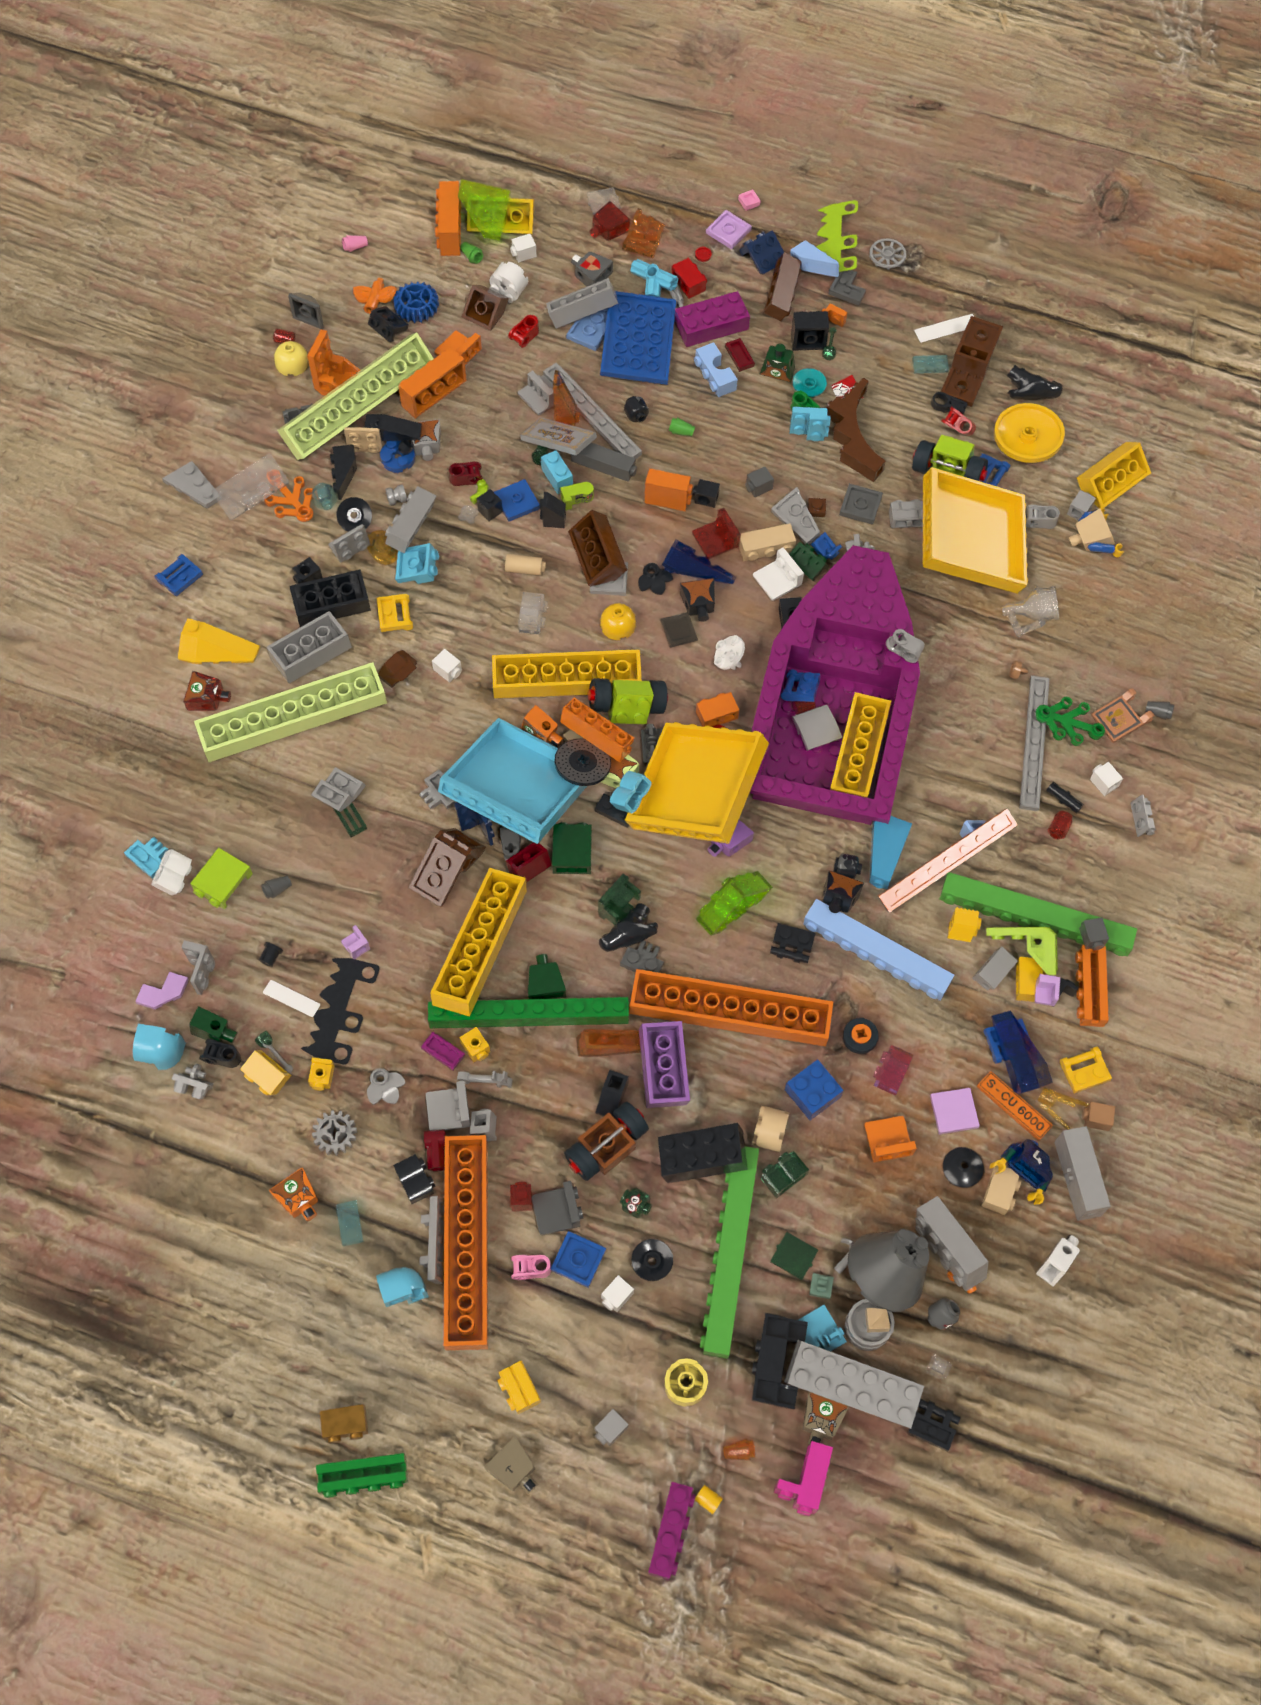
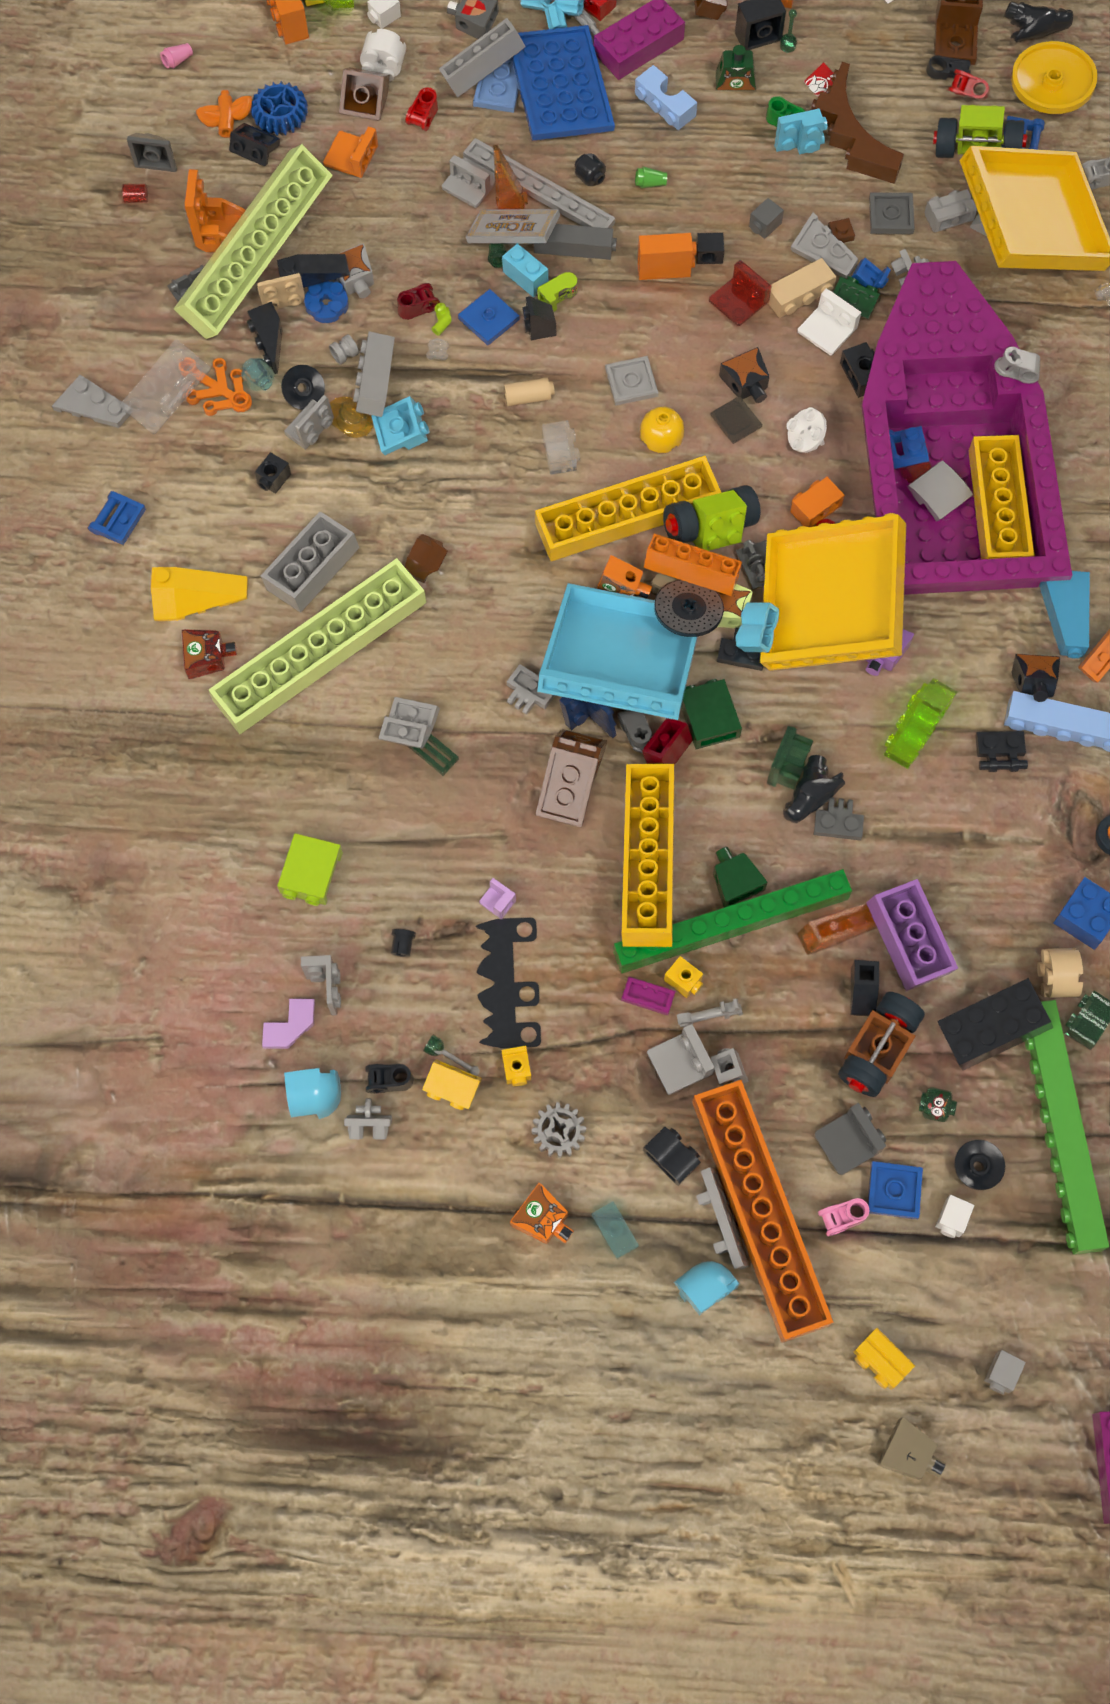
camera: 15 degrees left, 5 degrees up
medium azure hinge [124,837,169,879] -> none
white brick [151,849,192,896] -> none
dark green torso [189,1006,238,1043] -> none
dark grey cone [261,875,292,899] -> none
white sticker [263,980,320,1017] -> none
light yellow cylinder [274,341,308,376] -> none
black brick [289,569,371,627] -> none
green brick [316,1453,408,1498] -> none
pearl gold brick [320,1404,368,1443] -> none
light grey plate [367,1068,406,1105] -> none
yellow plate [376,594,413,632] -> none
orange brick [398,347,467,418] -> none
black hinge [398,439,414,455] -> none
dark red piece [424,1129,446,1172] -> none
white brick [432,649,462,683] -> none
bright green cone [460,242,483,264] -> none
black brick [477,489,503,521] -> none
clear red brick [510,1181,532,1211] -> none
reddish brown slope [568,510,627,587] -> none
orange brick [629,969,834,1047] -> none
black plate [638,563,673,595] -> none
clear blue wedge [662,539,736,584] -> none
light yellow brick [664,1358,708,1407] -> none
dark red tile [725,338,755,372] -> none
teal dish [793,368,827,397] -> none
black head [833,853,862,879] -> none
clear light blue plate [912,355,949,373] -> none

